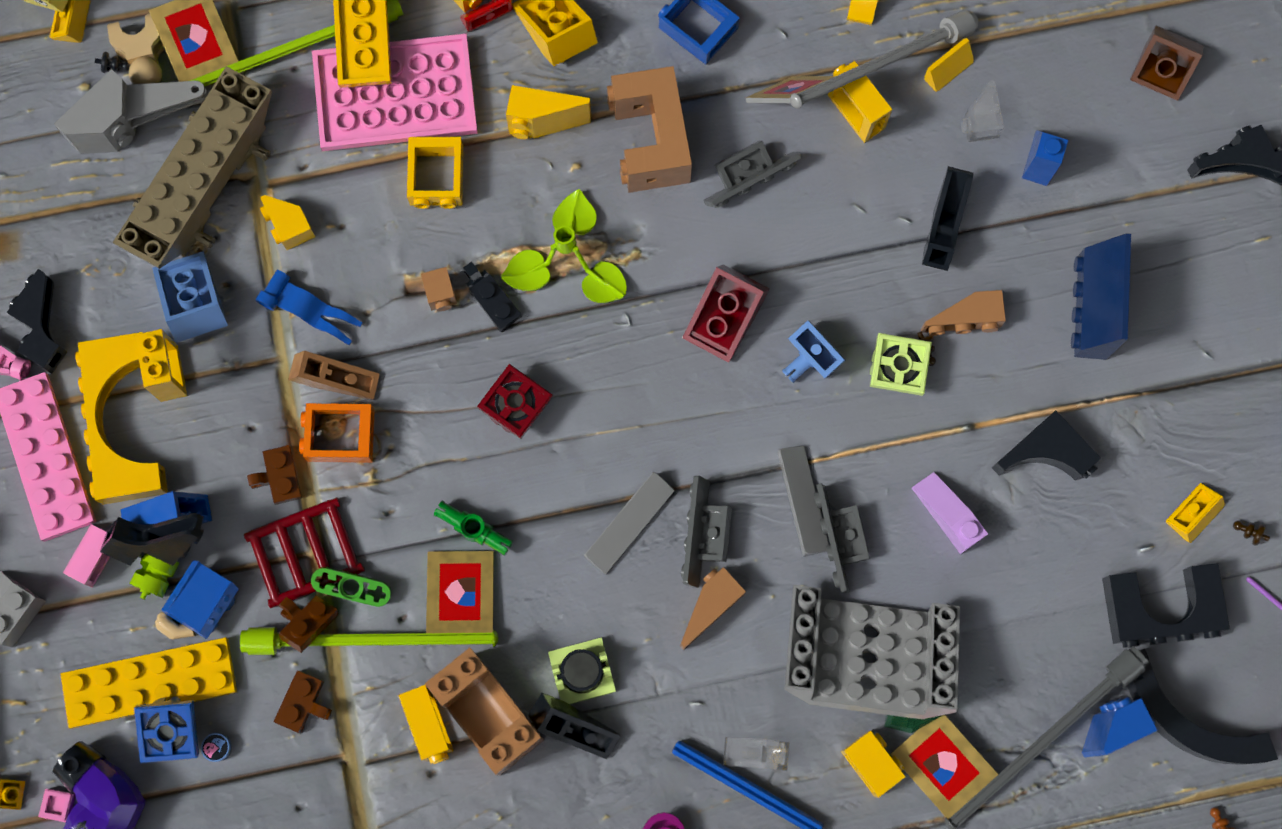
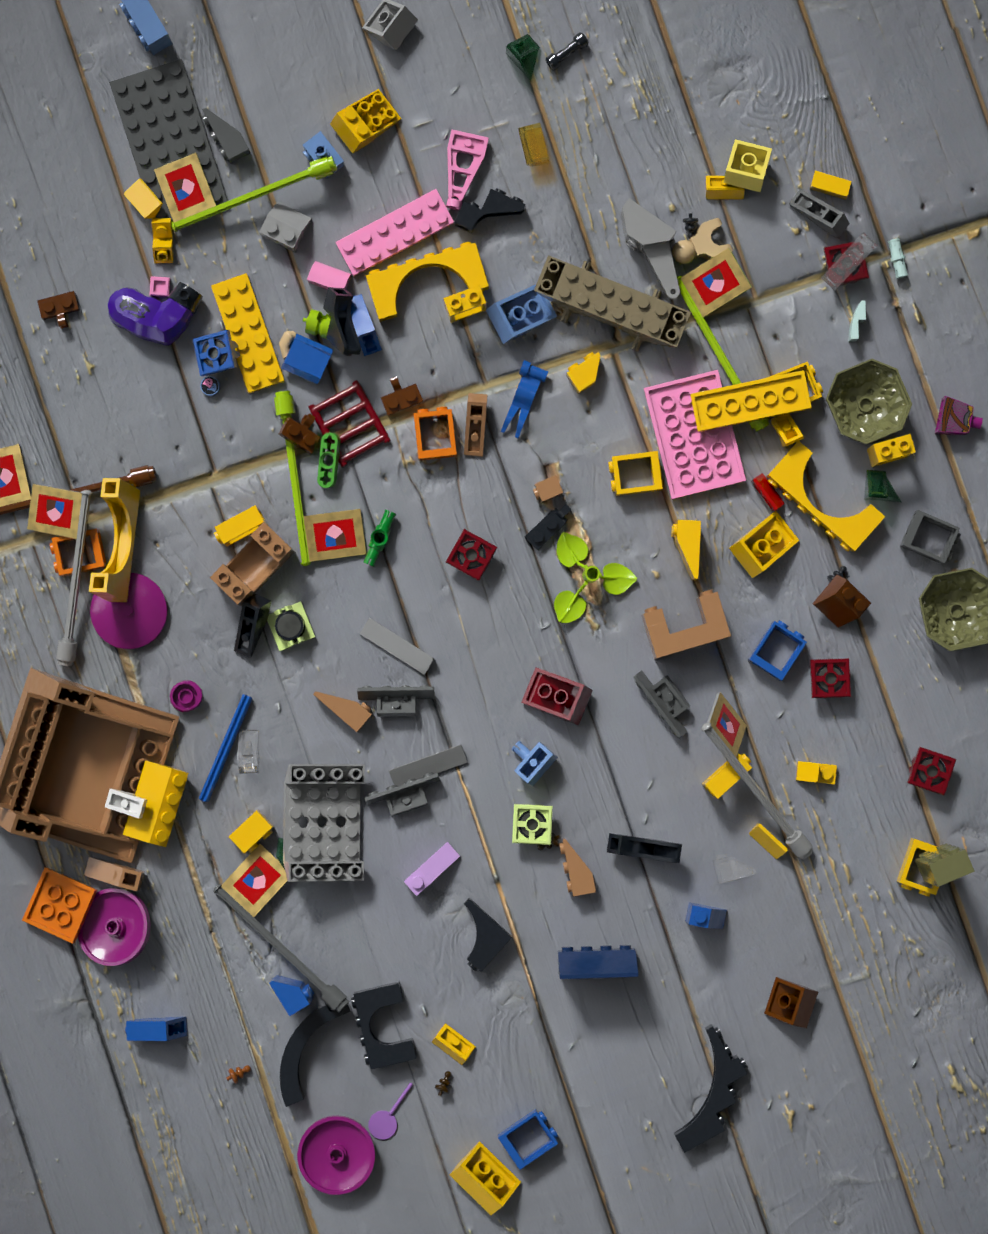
camera: 85 degrees right, 10 degrees up
reddish brown plate [273,670,332,734] -> none

